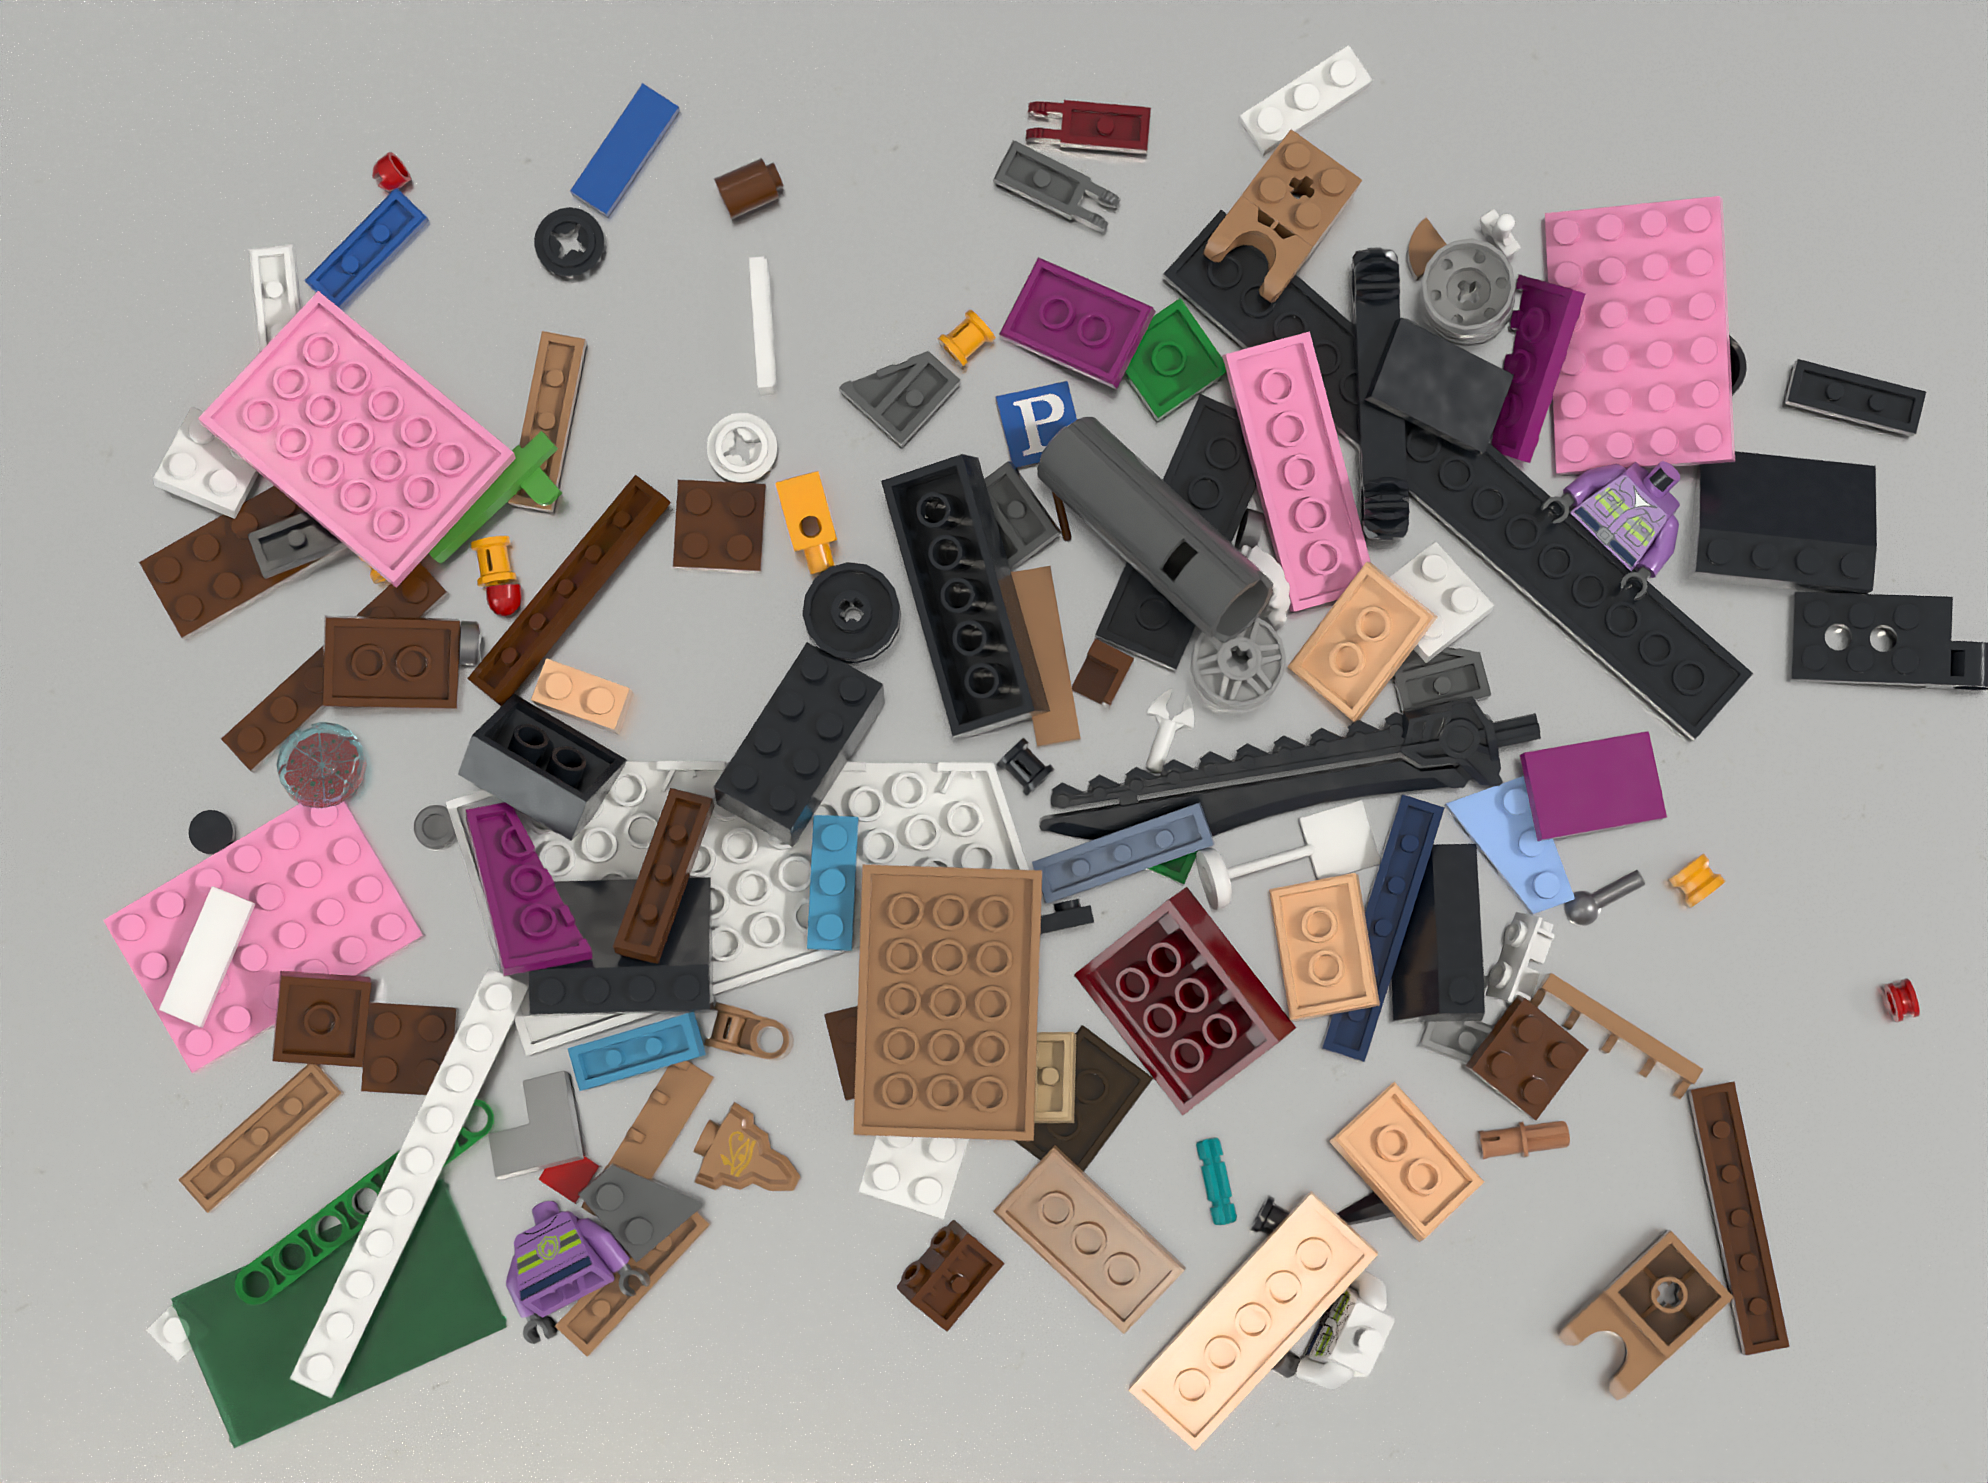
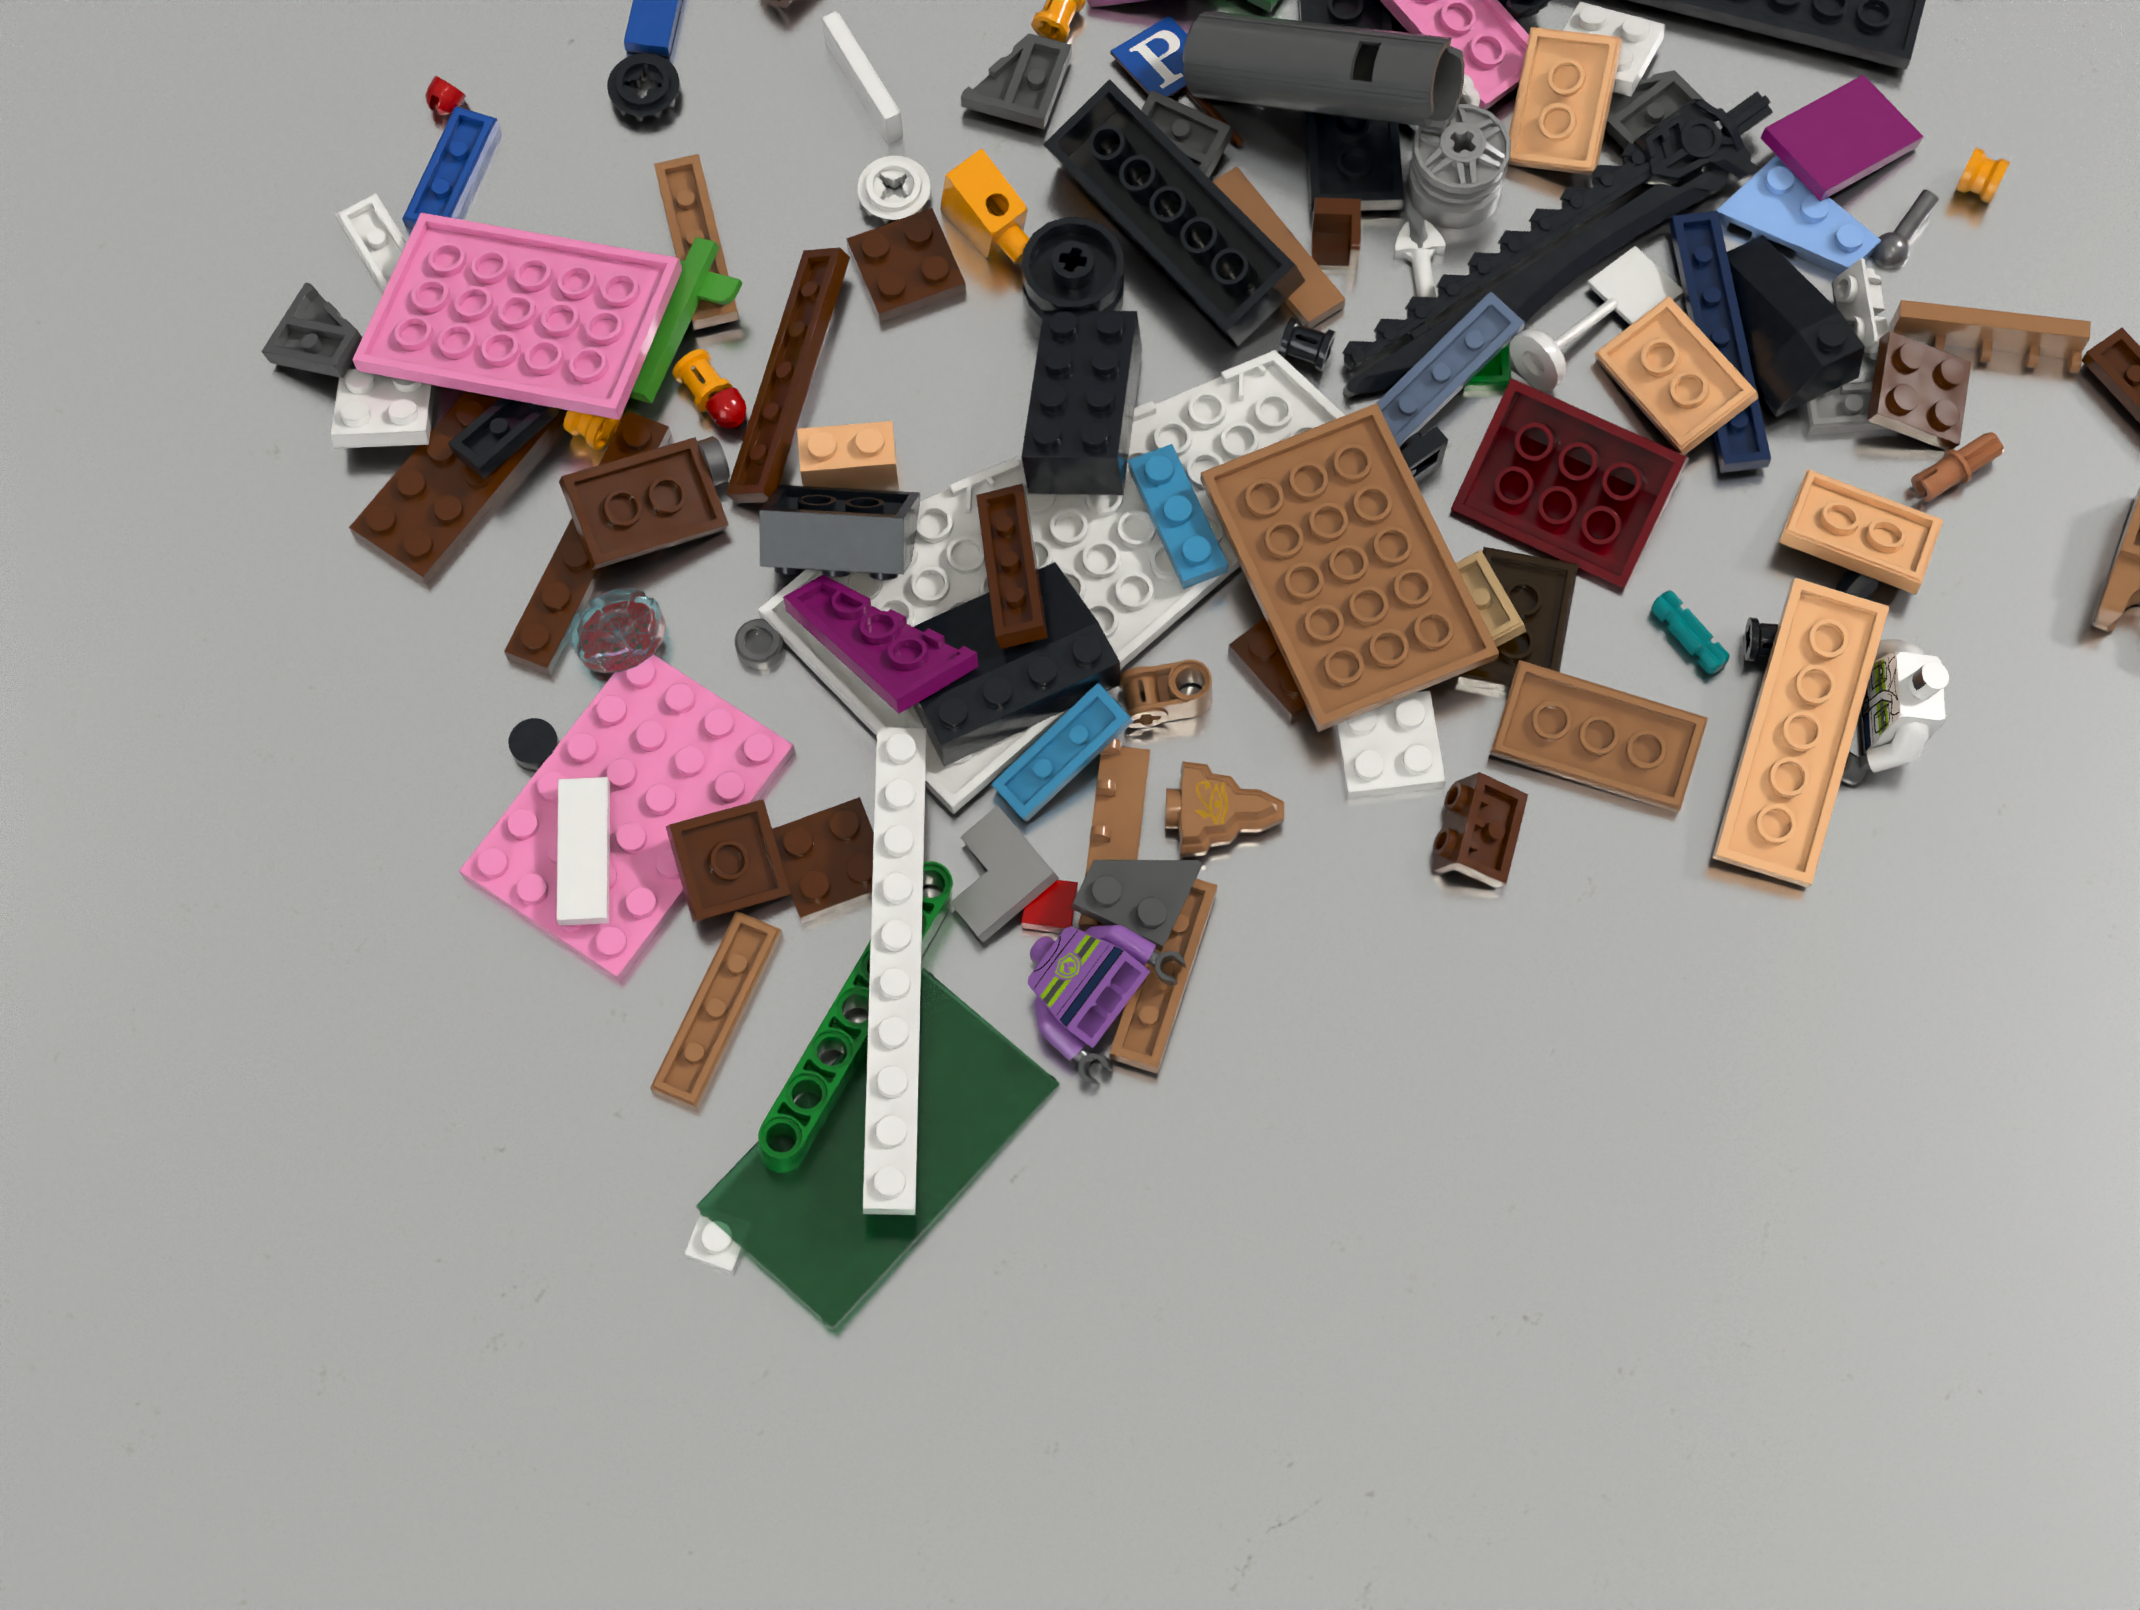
camera: 25 degrees left, 15 degrees down
none -> dark grey wing [261,283,363,378]

